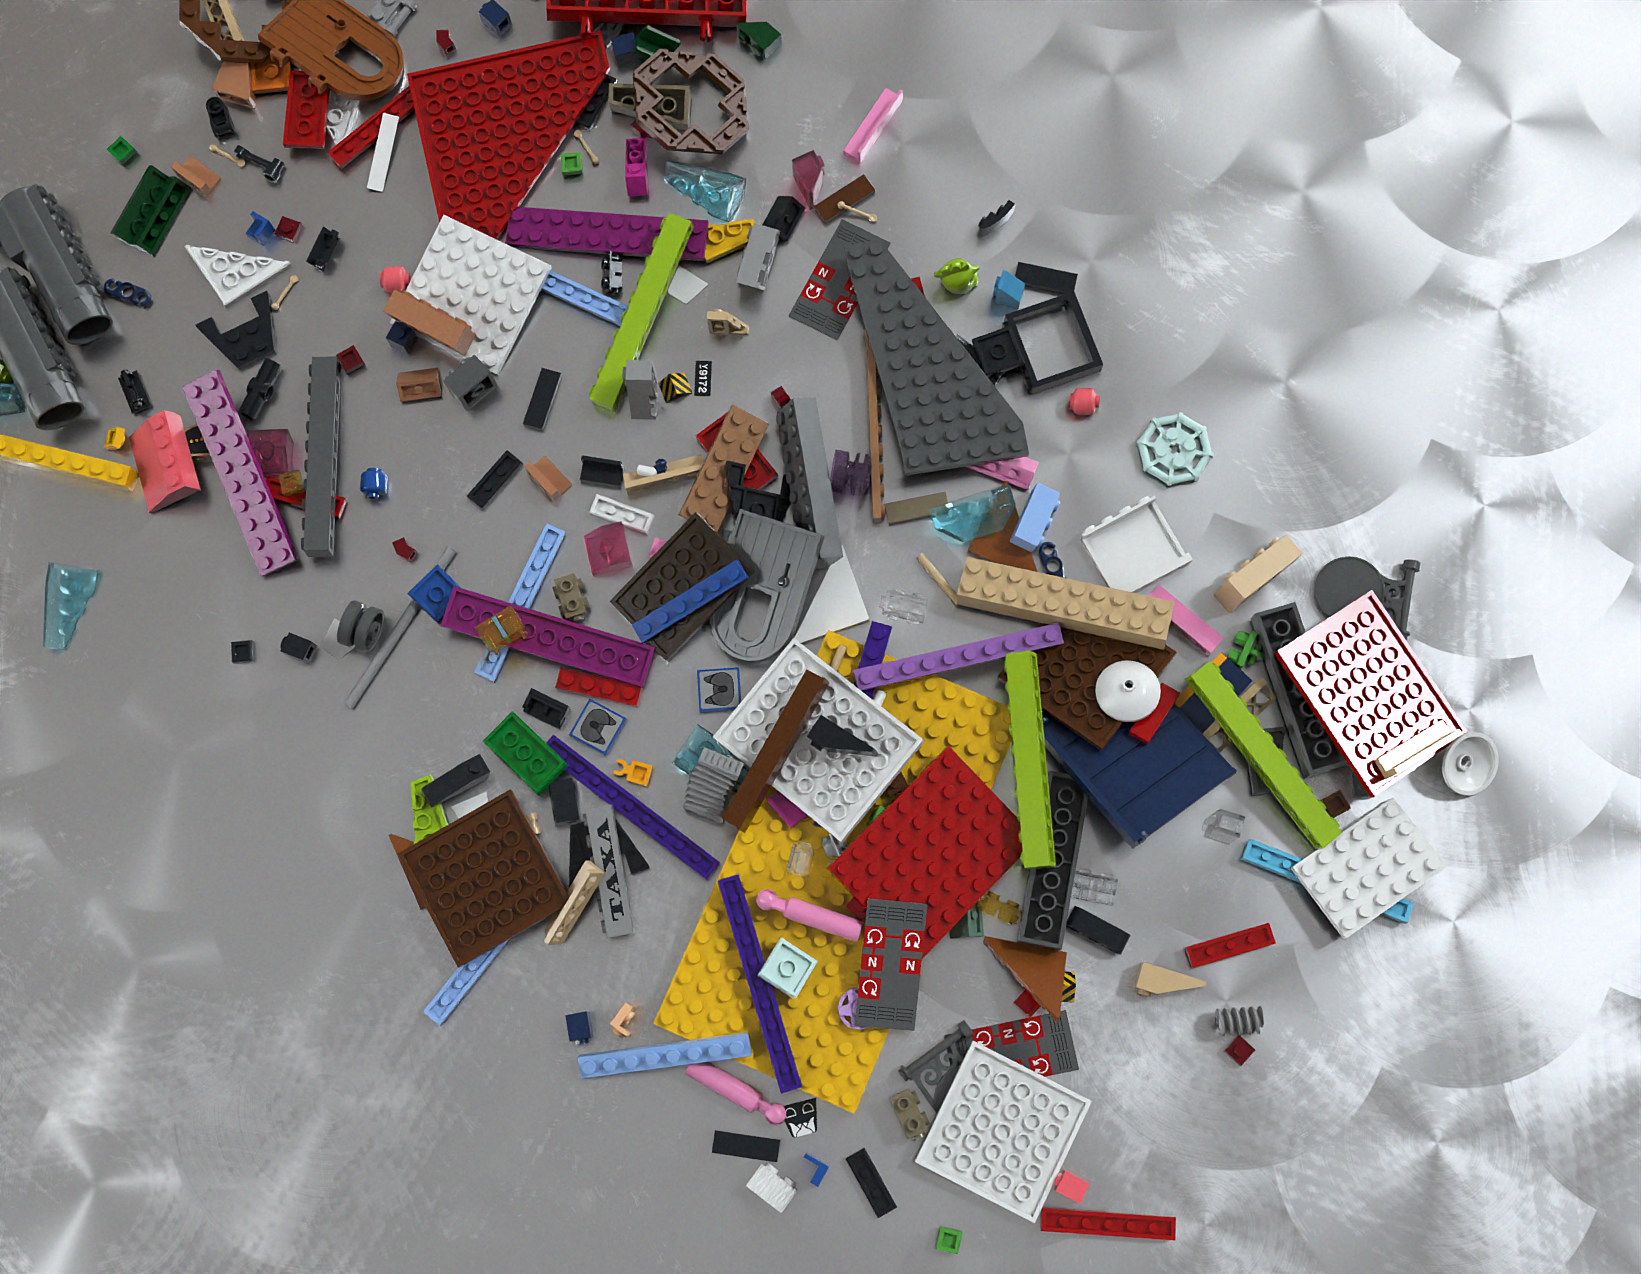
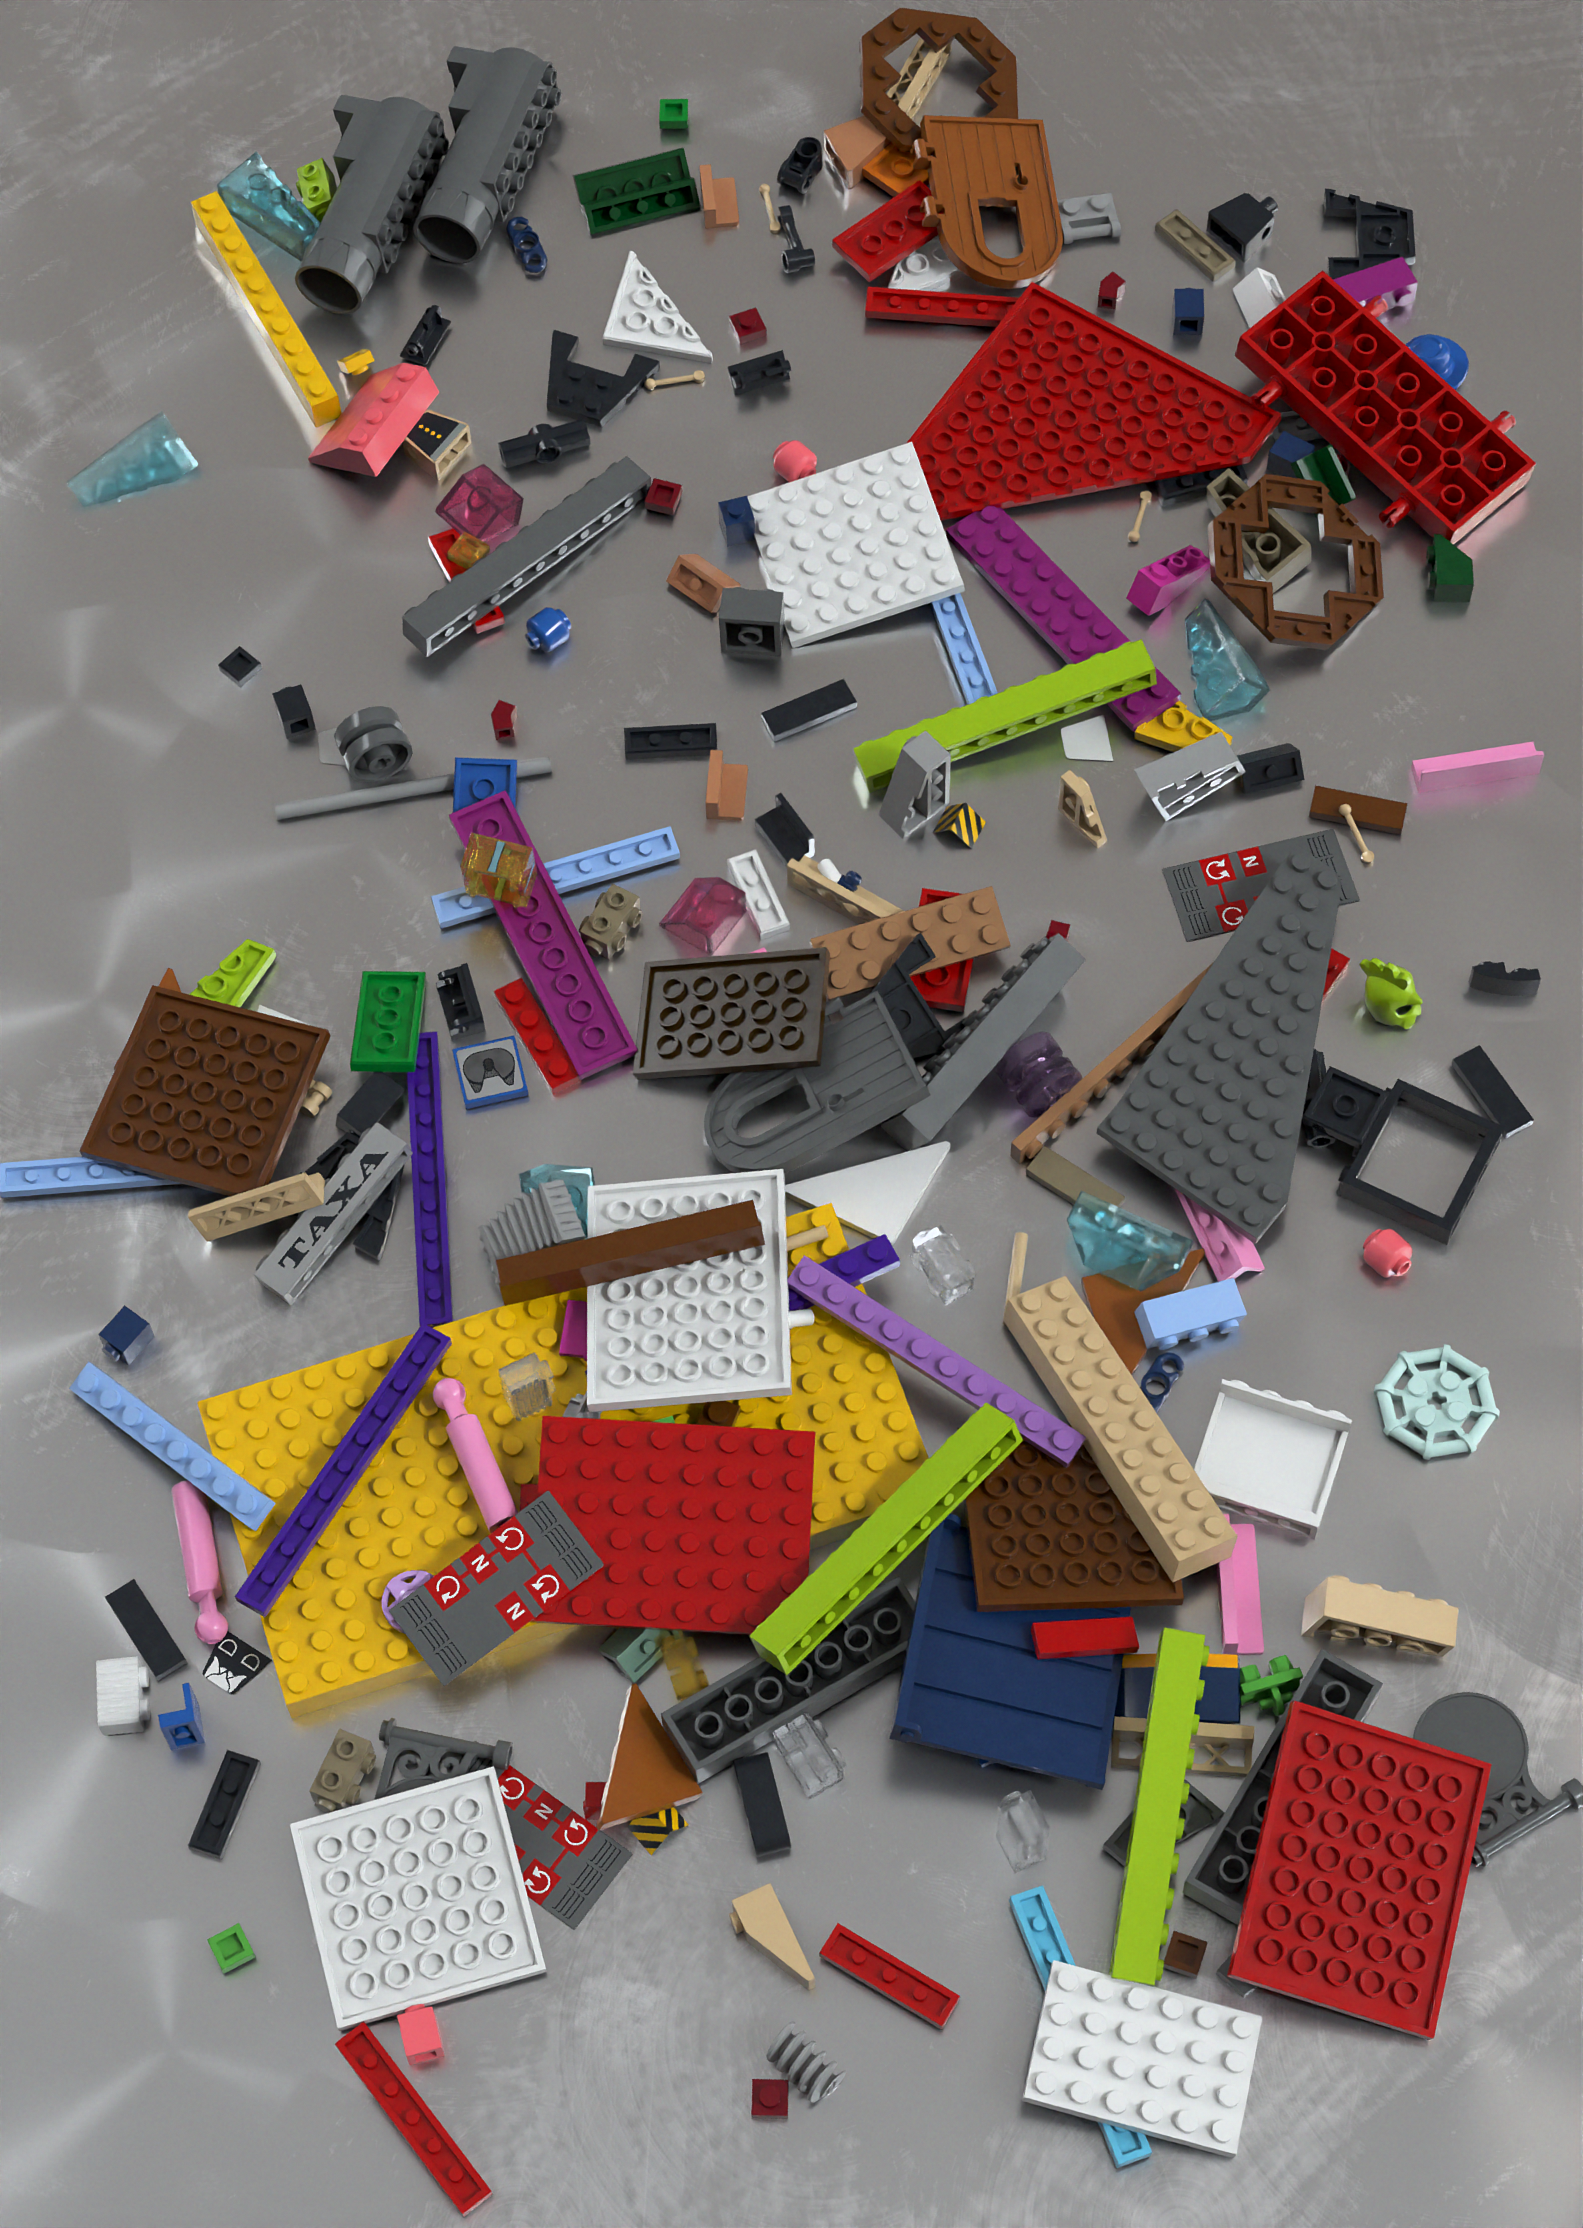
camera: 45 degrees right, 15 degrees down
plate [182,370,299,576] -> none
blue panel [246,211,275,246] -> none
white sticker [367,113,399,192] -> none
nougat brick [383,289,476,356] -> none
black slope [421,754,490,808] -> none
bright green plate [560,152,583,176] -> none
black hinge [601,251,623,296] -> none
light nougat bracket [610,1002,635,1038] -> none
light orange plate [613,759,653,787] -> none
blue plate [632,560,749,643] -> none
black sticker [694,361,712,396] -> none
tile [697,667,741,713] -> none
light aqua tile [757,937,818,999] -> none
clear pink slope [792,150,825,210] -> none
black slope [807,715,878,756] -> none
dark azure slope [993,270,1025,309] -> none
white dish [1095,660,1161,722] -> none
fence [1374,719,1463,779] -> none
white dish [1442,732,1499,795] -> none

